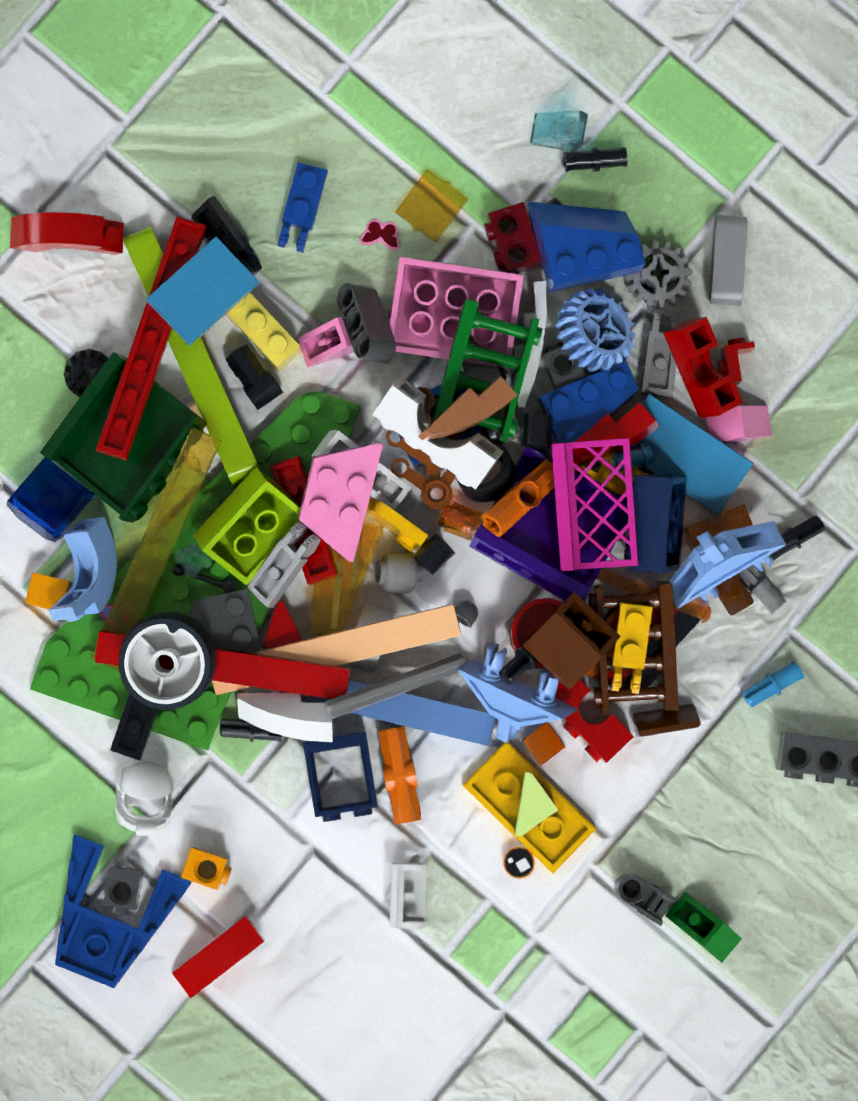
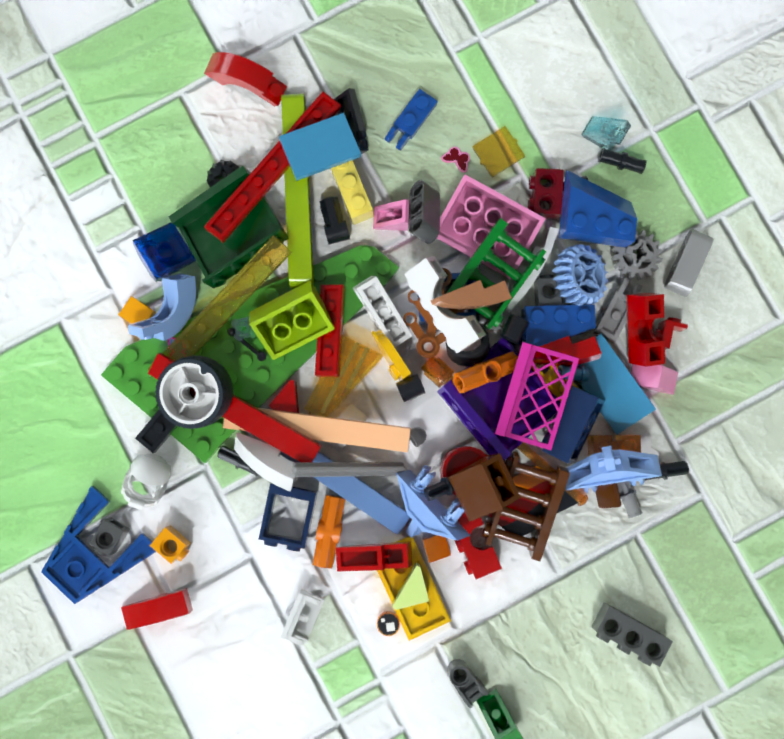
camera: 25 degrees right, 0 degrees up
dark grey plate [189,589,261,653] -> none
light grey hinge [247,522,321,608] -> none
bright pink wing [298,442,383,562] -> none
light grey head [375,552,423,593] -> none
yellow hinge [611,602,653,694] -> none
reddish brown slope [633,704,701,737] -> none
dark azure axle [742,661,804,707] -> none
none -> red slope [336,542,413,572]

